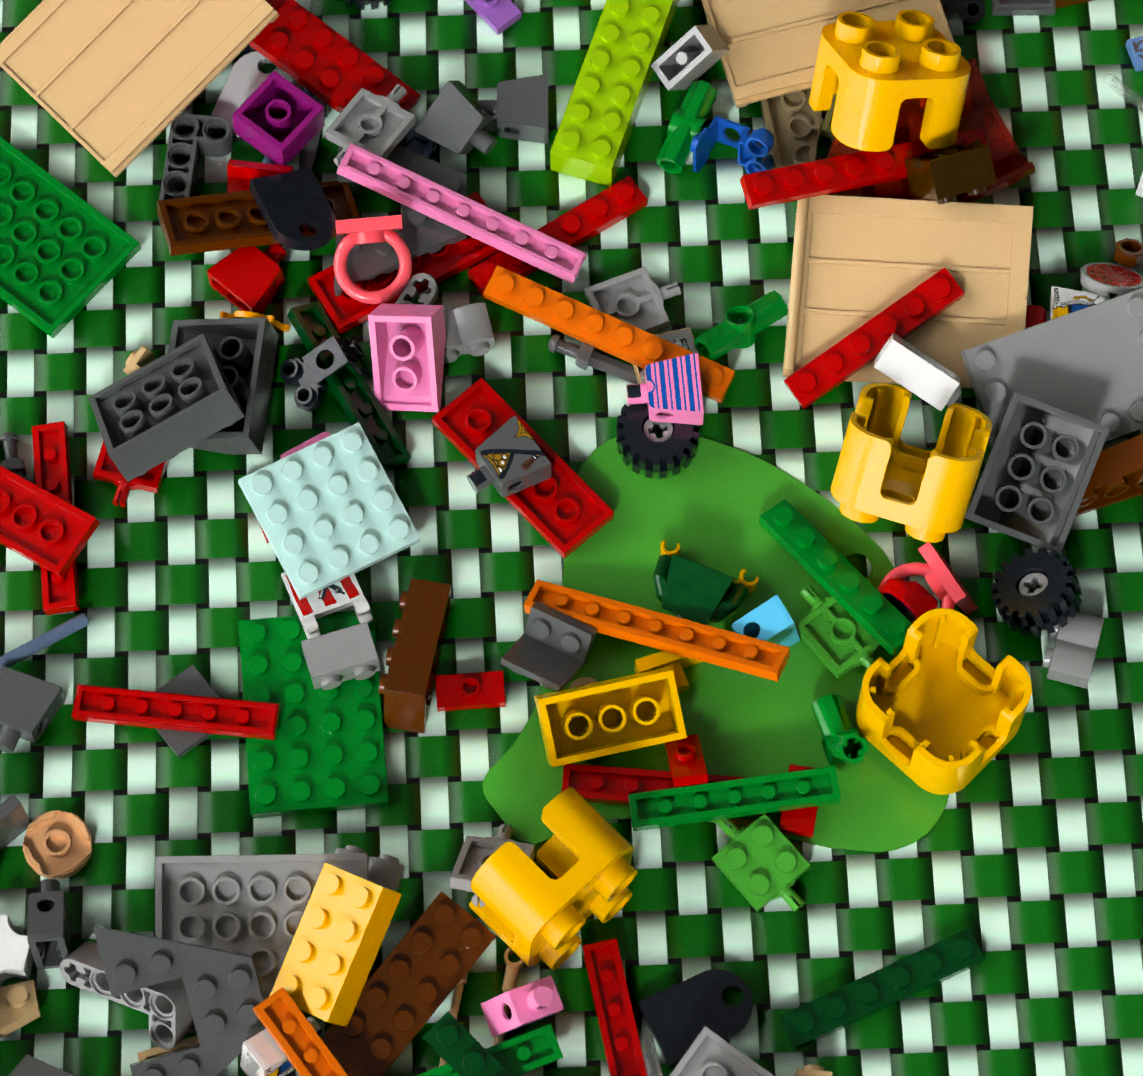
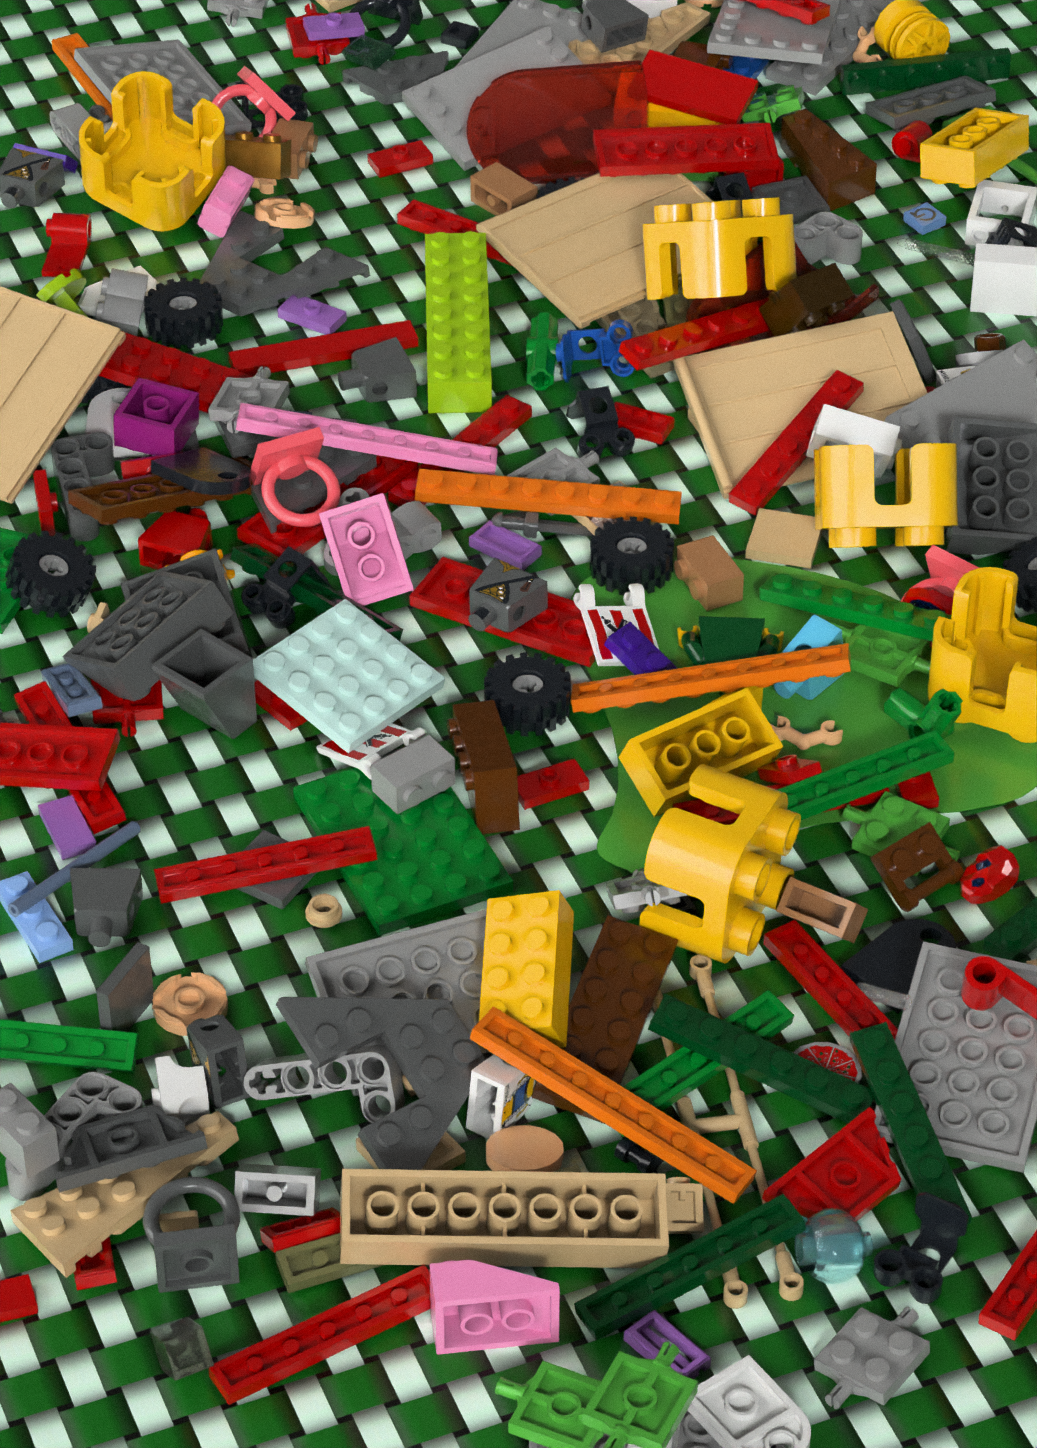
camera: 20 degrees left, 25 degrees down
dark grey torso [415,81,497,155] -> none
bright pink torso [480,976,563,1037] -> none
dark grey bracket [500,601,597,692] -> none
bright pink torso [626,353,704,425] -> none
light grey brick [651,25,730,91] -> none
green piece [694,290,788,361] -> none
none -> black bush [5,531,96,618]
none -> red plate [33,469,58,536]
none -> medium lavender tile [38,795,96,860]
none -> sand blue tile [41,663,103,717]
none -> dark grey slope [152,629,257,739]
none -> red tile [228,320,419,376]
none -> tan plate [305,894,343,928]
none -> medium lavender tile [469,521,542,571]
none -> black bush [484,652,572,737]
none -> black piece [566,386,635,459]
none -> white flag [573,583,659,666]
none -> dark purple plate [604,622,678,675]
none -> red plate [614,402,675,445]
none -> medium nougat brick [674,535,744,611]
none -> tan tile [745,508,823,569]
none -> light grey beam [758,212,863,291]
none -> light nougat arm [770,716,843,750]
none -> medium nougat piece [776,877,868,943]
none -> reddish brown plate [870,822,964,912]
none -> dark grey tile [890,299,936,385]
none -> red rock [960,845,1020,904]

